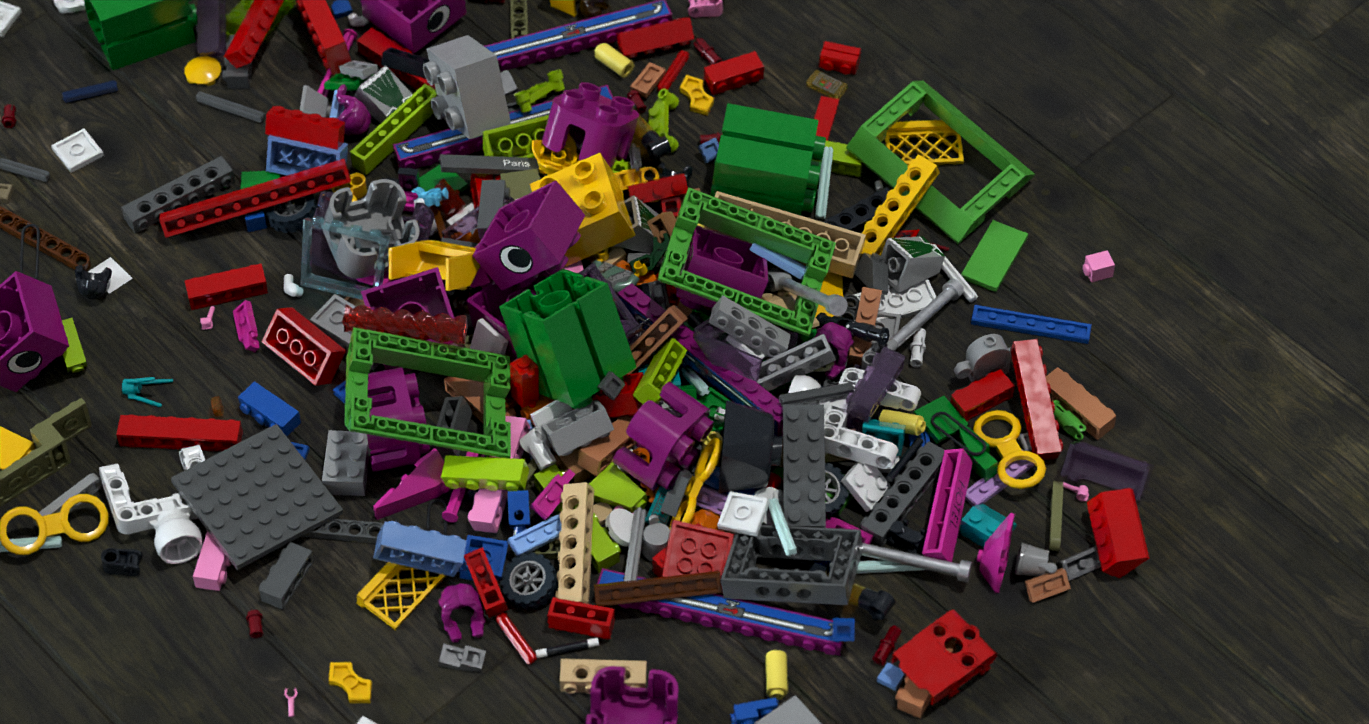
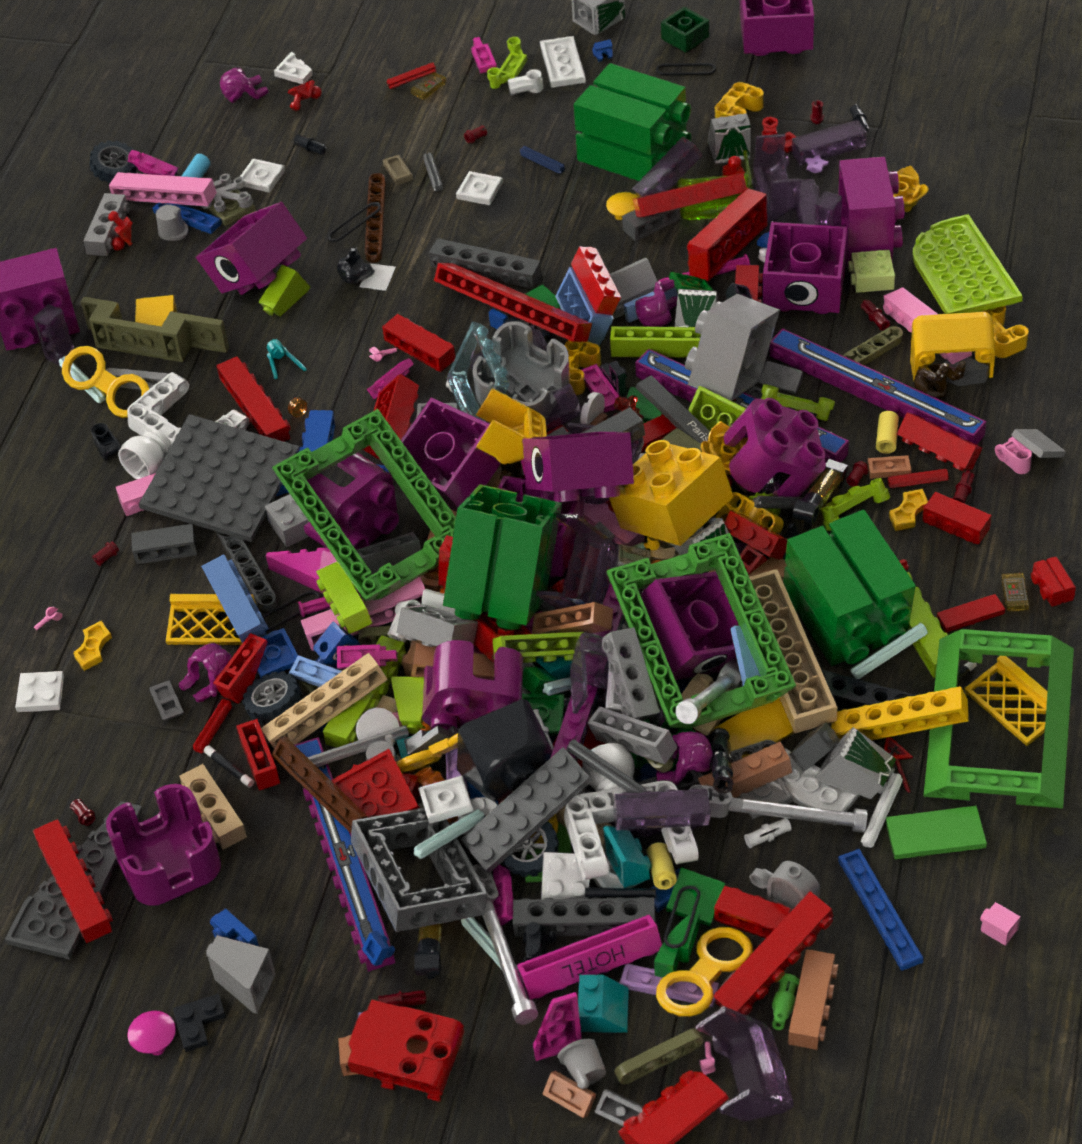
camera: 60 degrees right, 5 degrees down
dark grey axle [196,91,265,123] -> none
light grey plate [339,60,378,79] -> none
clear red piece [342,304,468,344] -> none
medium azure piece [411,187,449,208] -> none
dark grey tile [597,371,626,400] -> none
light yellow brick [766,650,788,700] -> none

